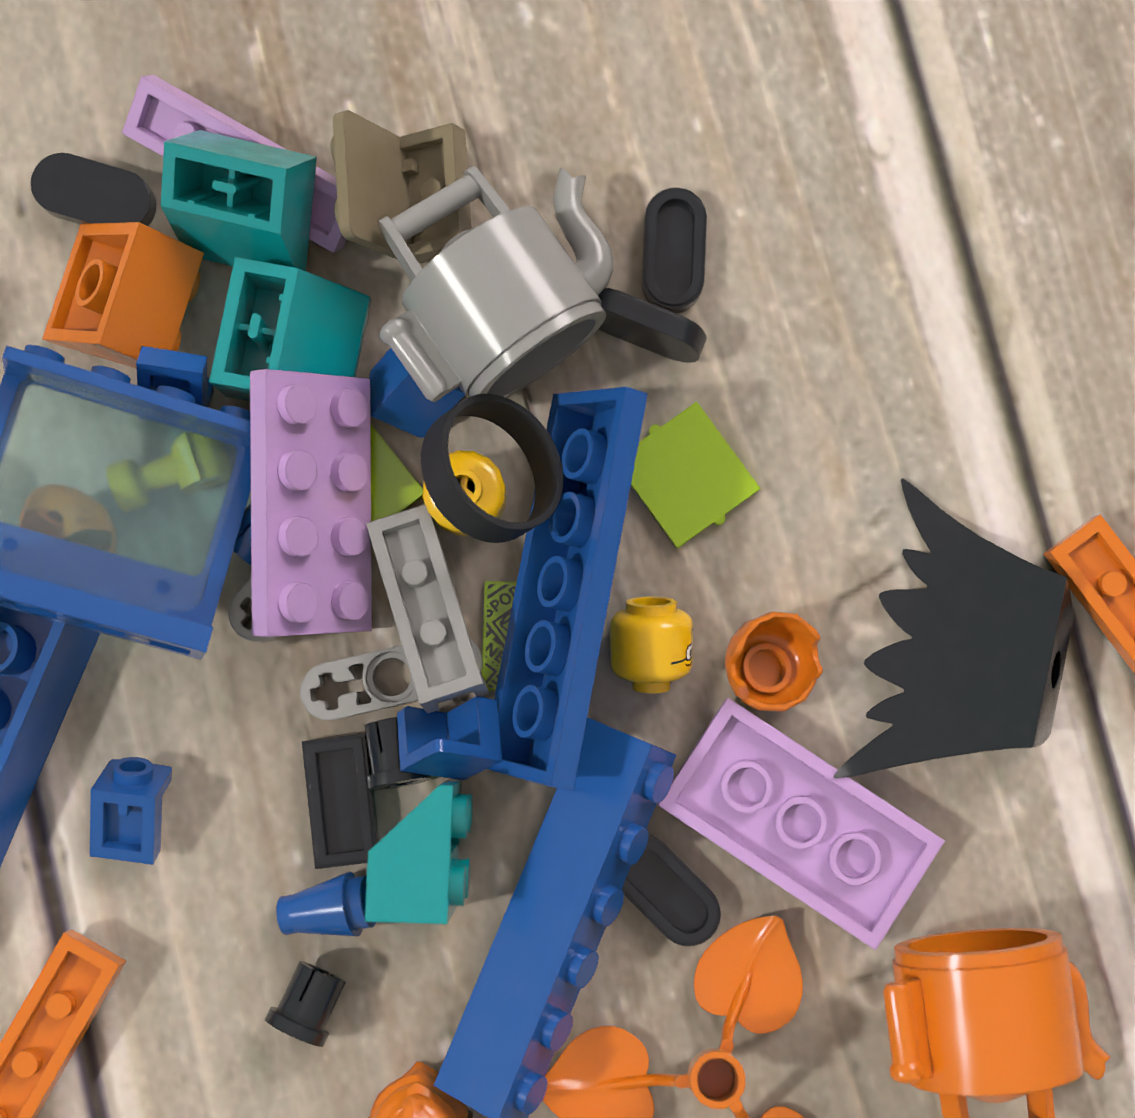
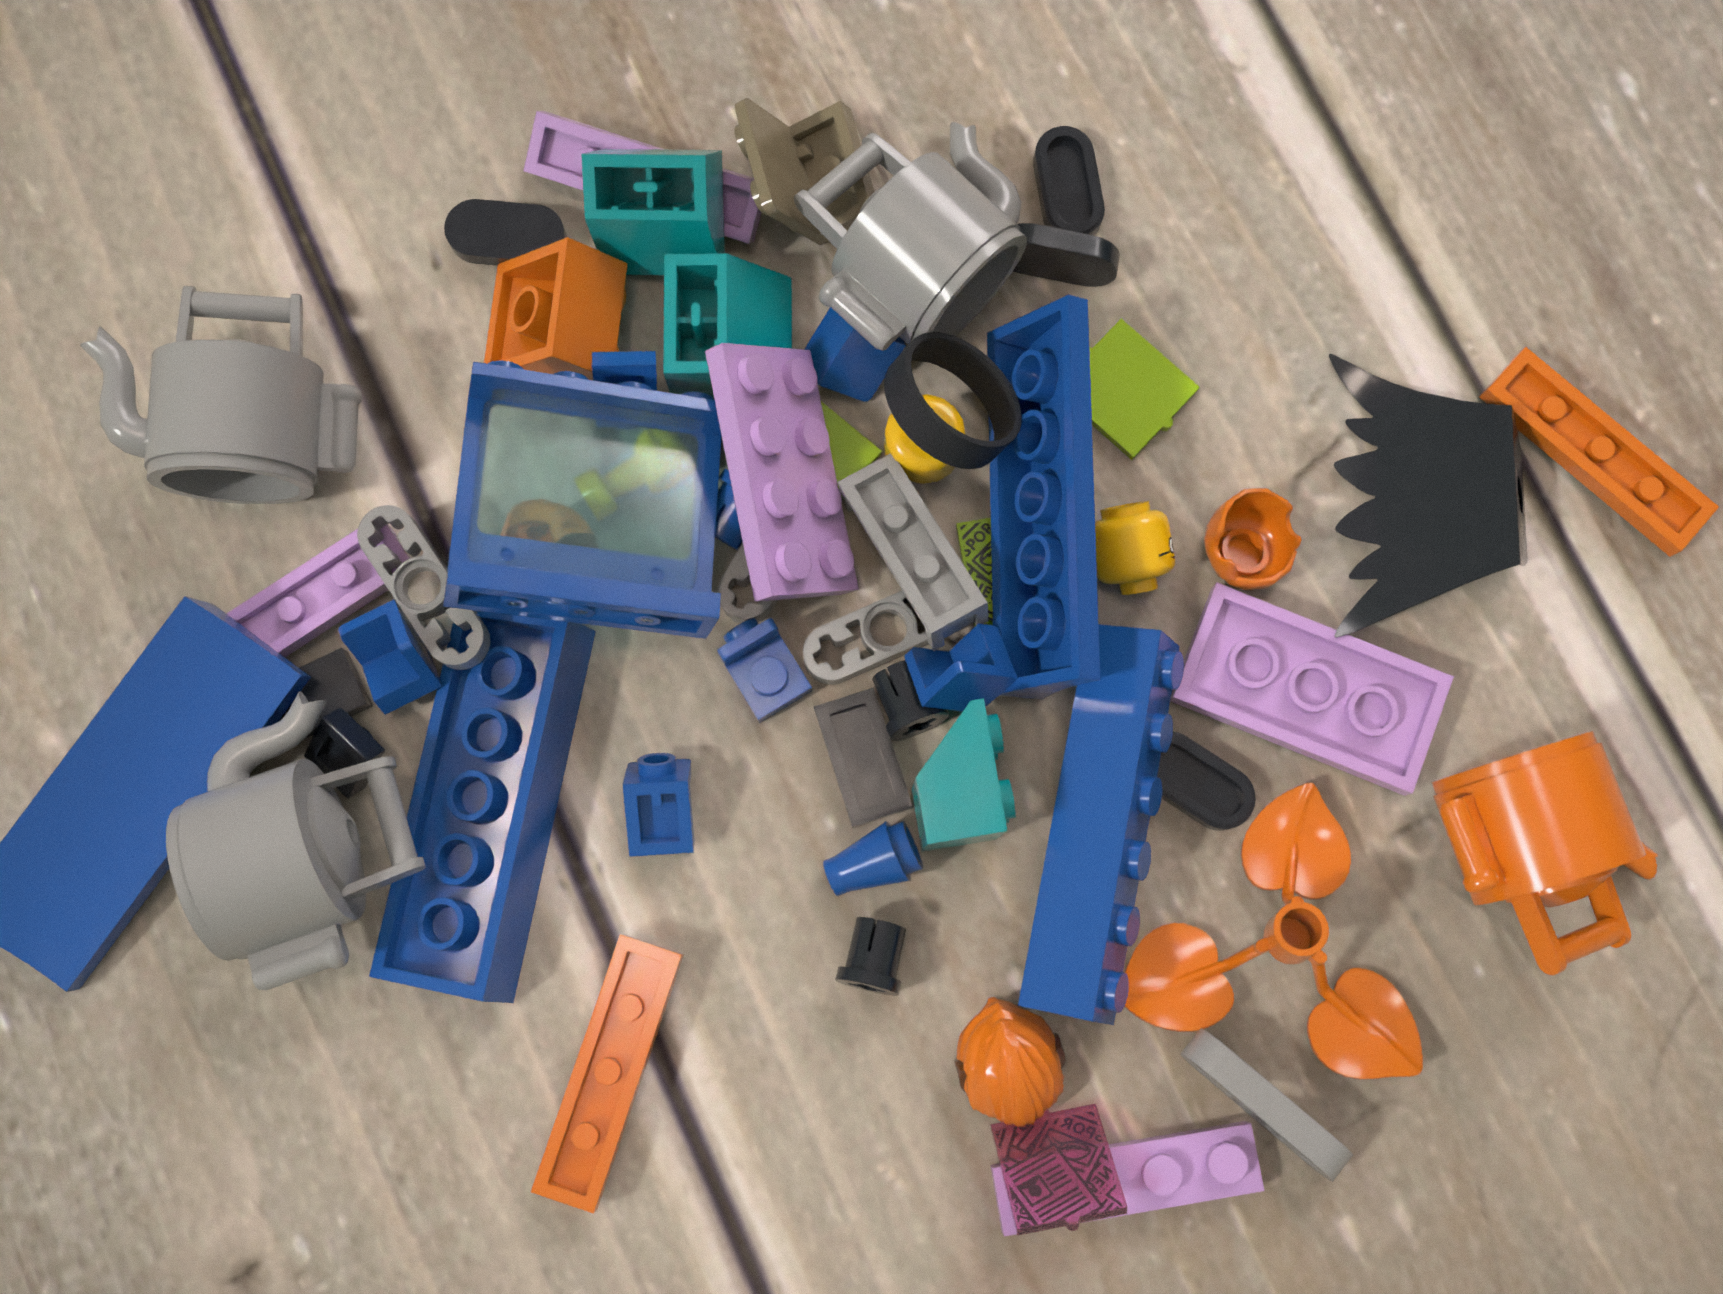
camera: 15 degrees left, 5 degrees down
none -> bracket [717,618,813,723]

